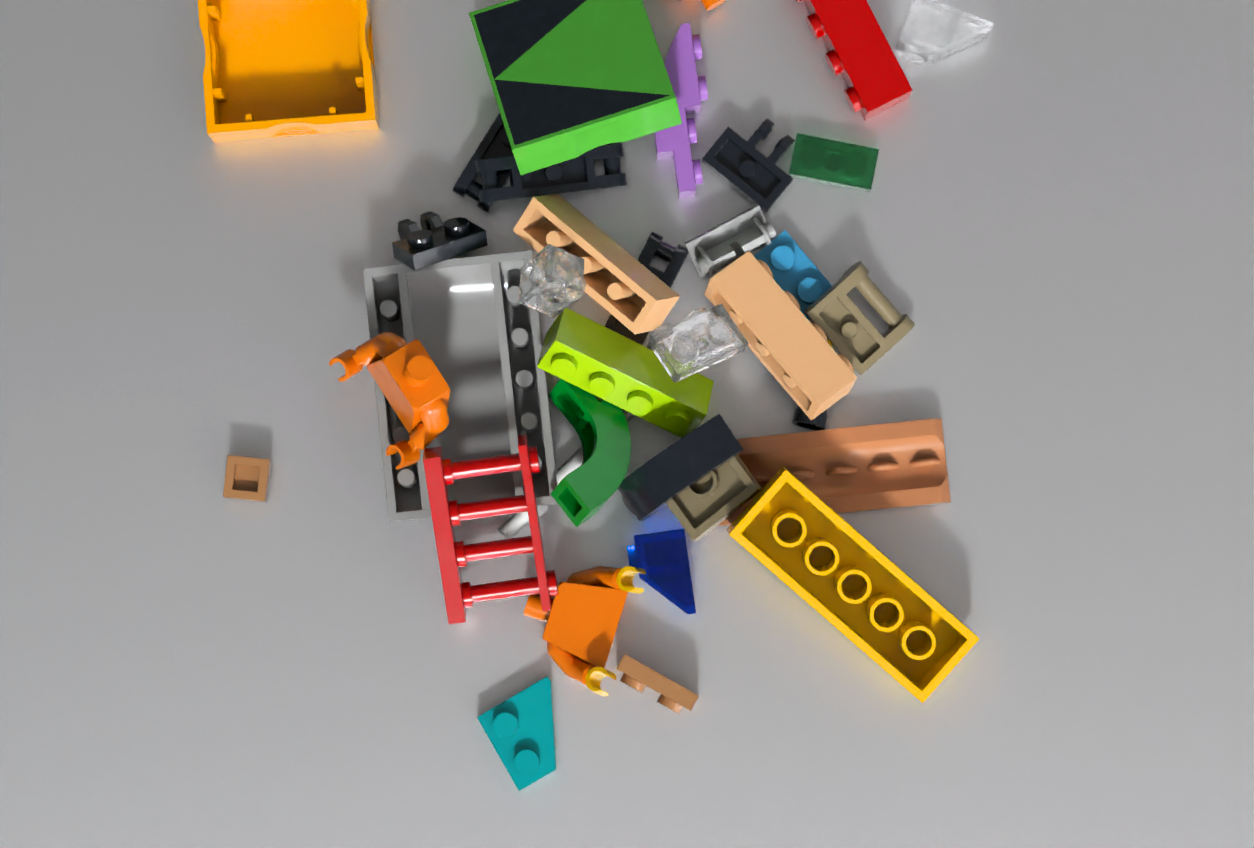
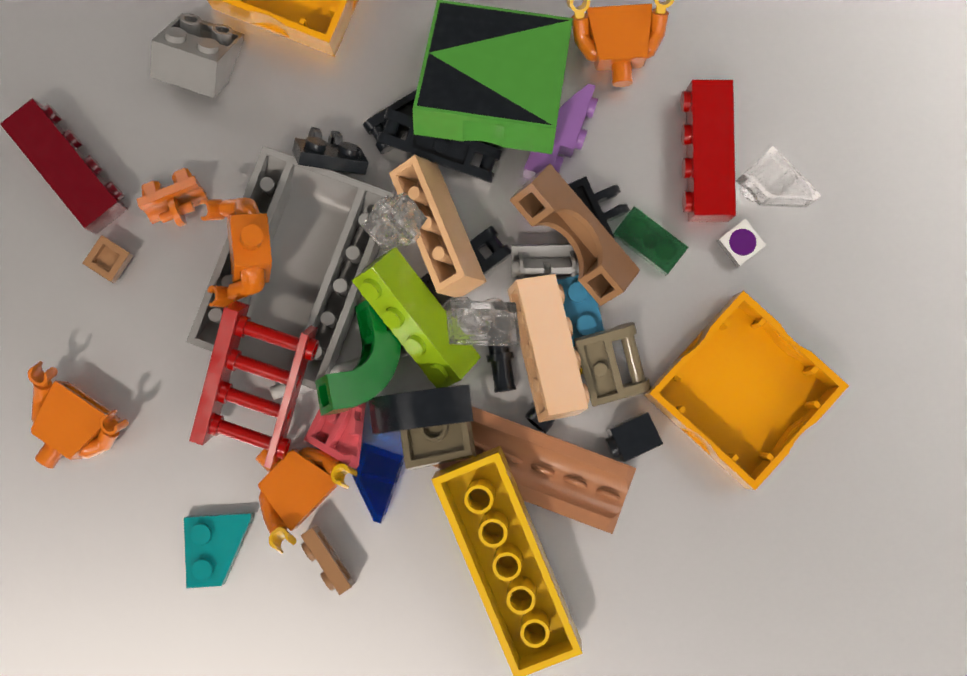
camera: 25 degrees right, 0 degrees up
none -> dark red brick [0,98,128,235]
none -> orange torso [28,361,129,469]
none -> orange hips [136,168,208,227]
none -> light grey slope [150,13,244,98]
none -> coral wing [303,402,366,469]
none -> black pin [484,321,516,393]
none -> medium nougat arch [510,164,640,306]
none -> black brick [605,412,663,462]
none -> light orange tile [644,290,849,490]
none -> tile [717,218,766,268]

